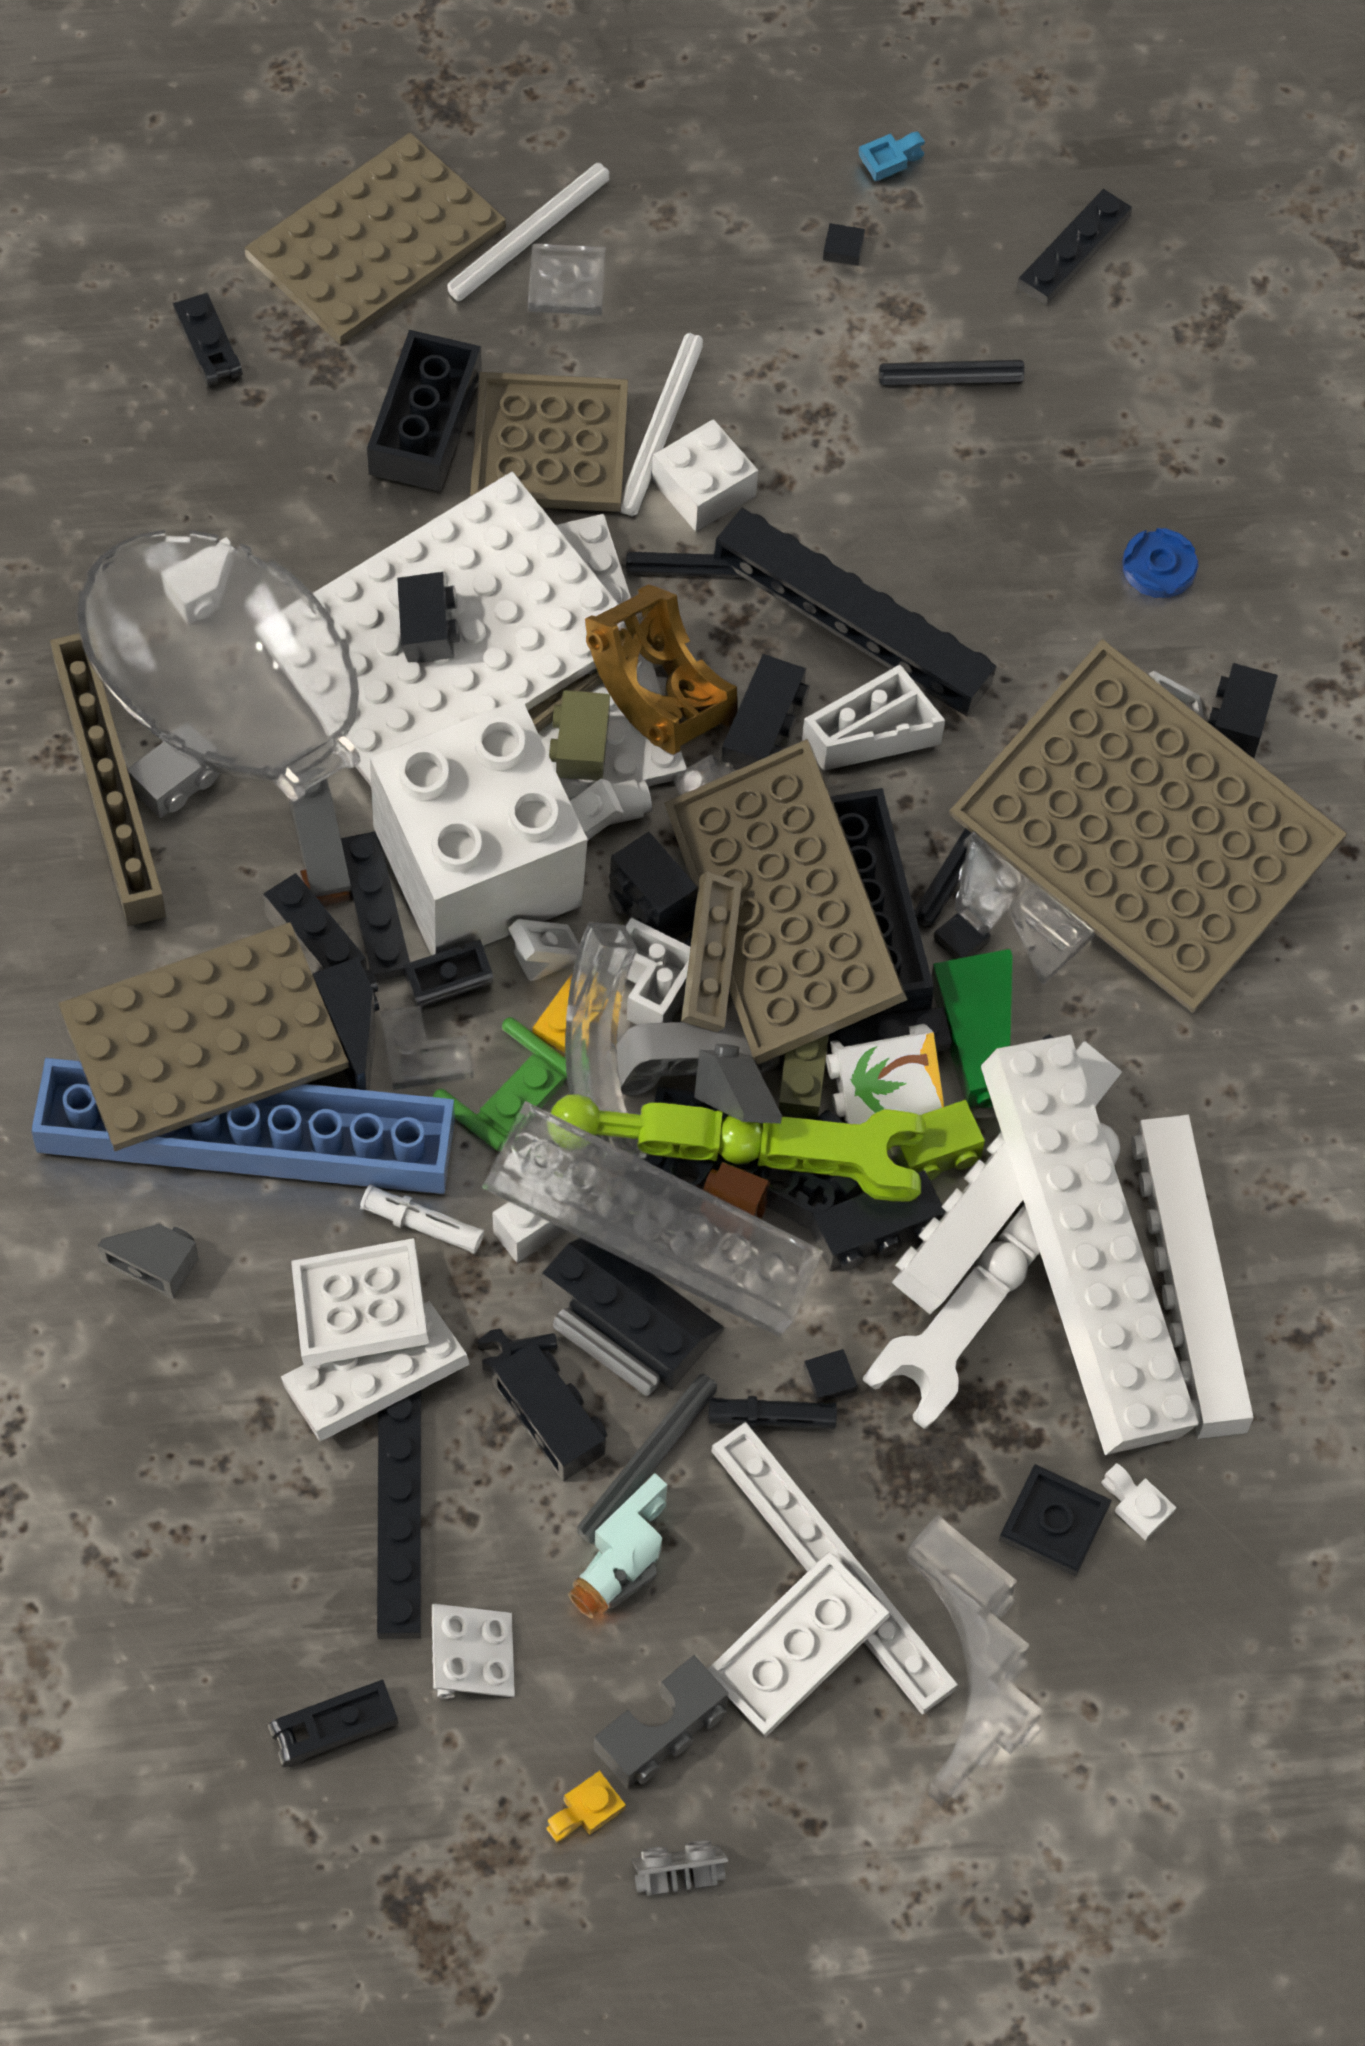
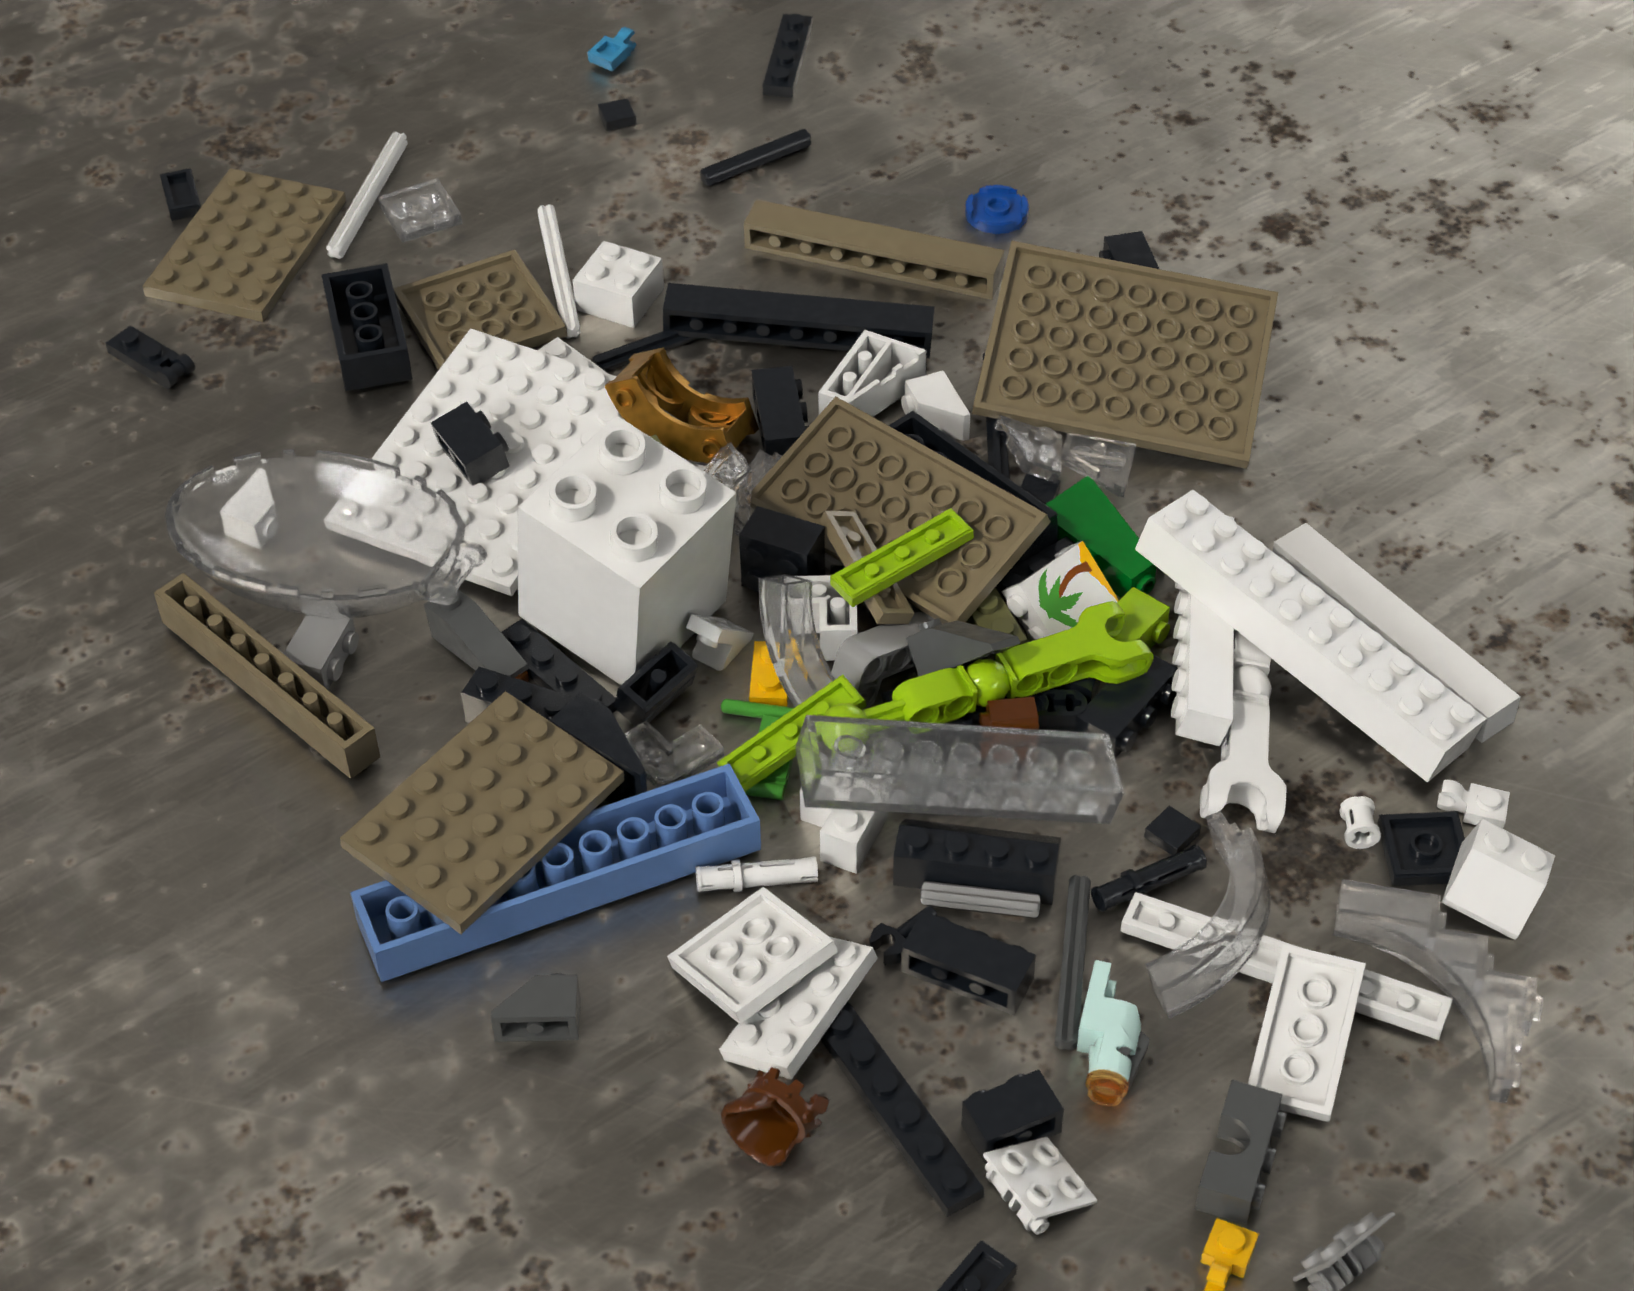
camera: 25 degrees left, 15 degrees down
none -> black tile [160,168,201,221]
none -> clear wing [704,442,752,536]
none -> lime tile [717,674,867,792]
none -> reddish brown hair [721,1067,830,1168]
none -> dark tan brick [744,199,1005,300]
none -> lime tile [830,508,974,607]
none -> white slope [901,370,970,441]
none -> black brick [961,1069,1064,1165]
none -> clear arch [1146,811,1271,1019]
none -> white bush [1339,796,1381,849]
none -> white slope [1441,819,1555,940]

